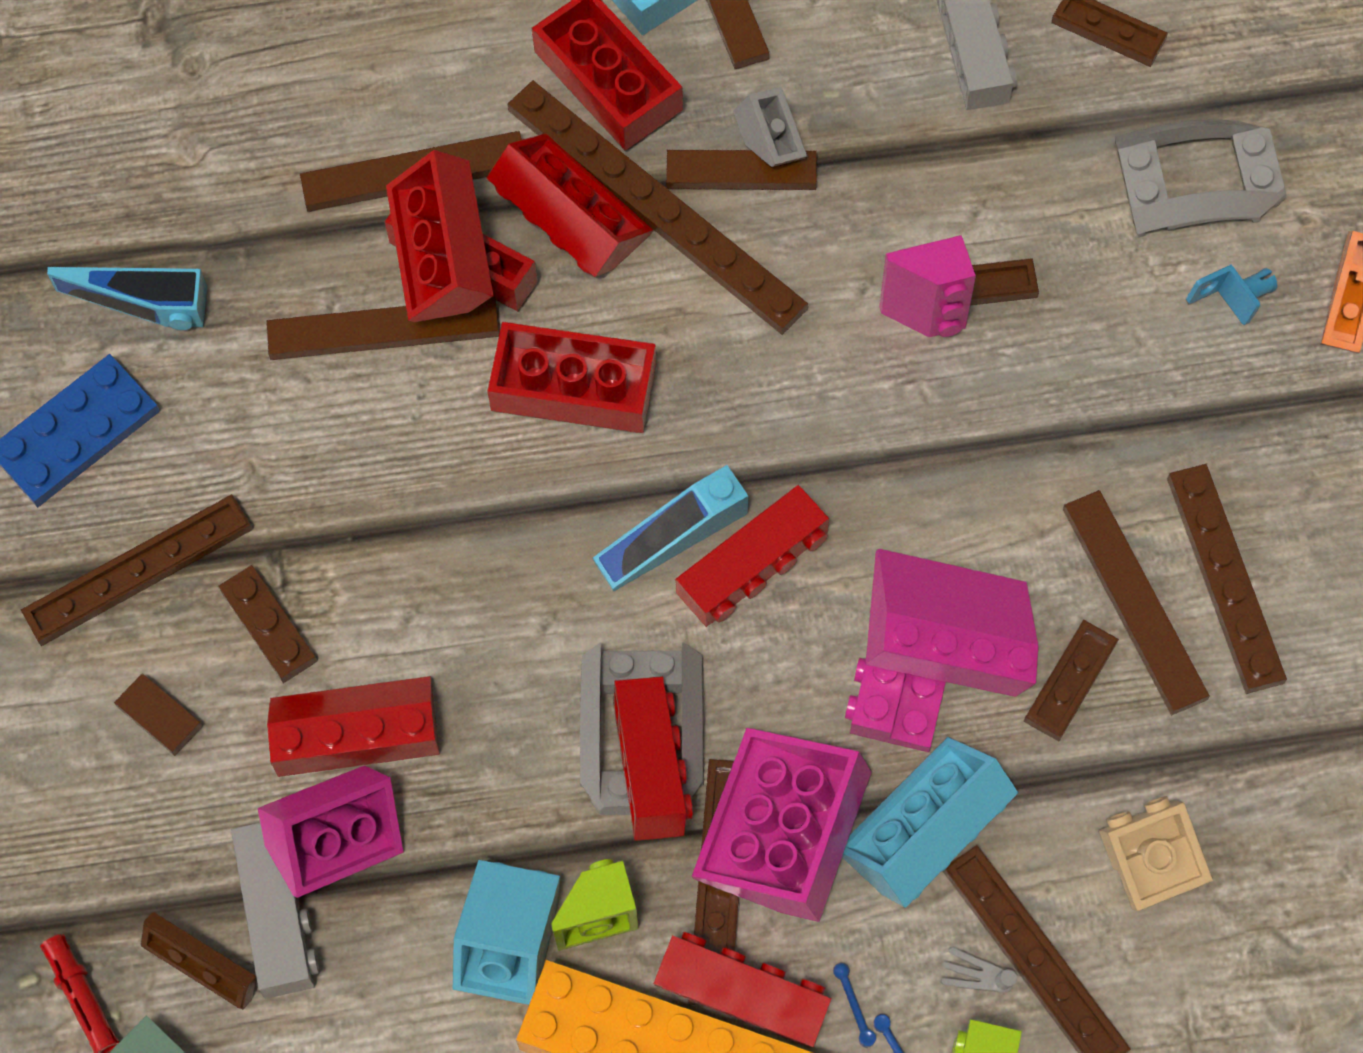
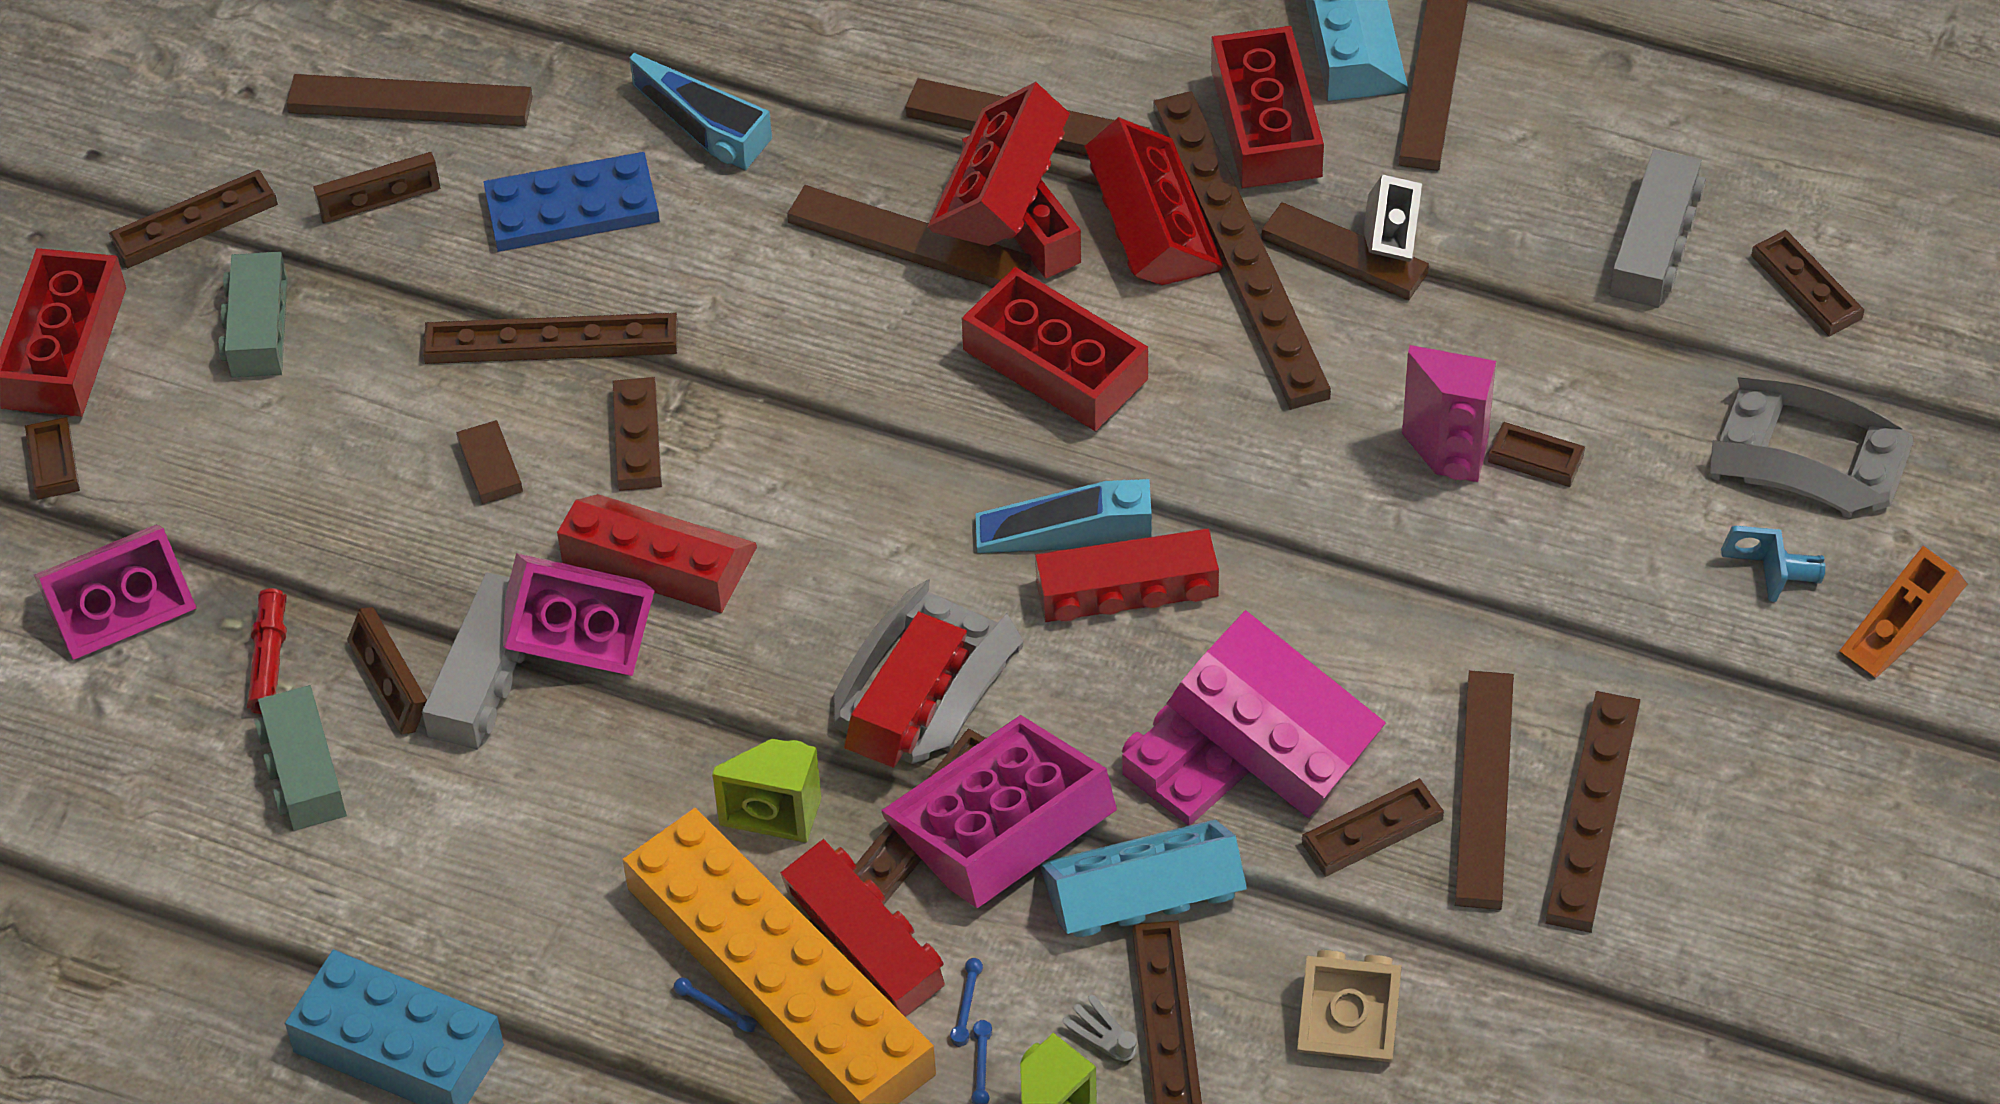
camera: 30 degrees right, 15 degrees down
medium azure slope [453,860,560,1005] -> none

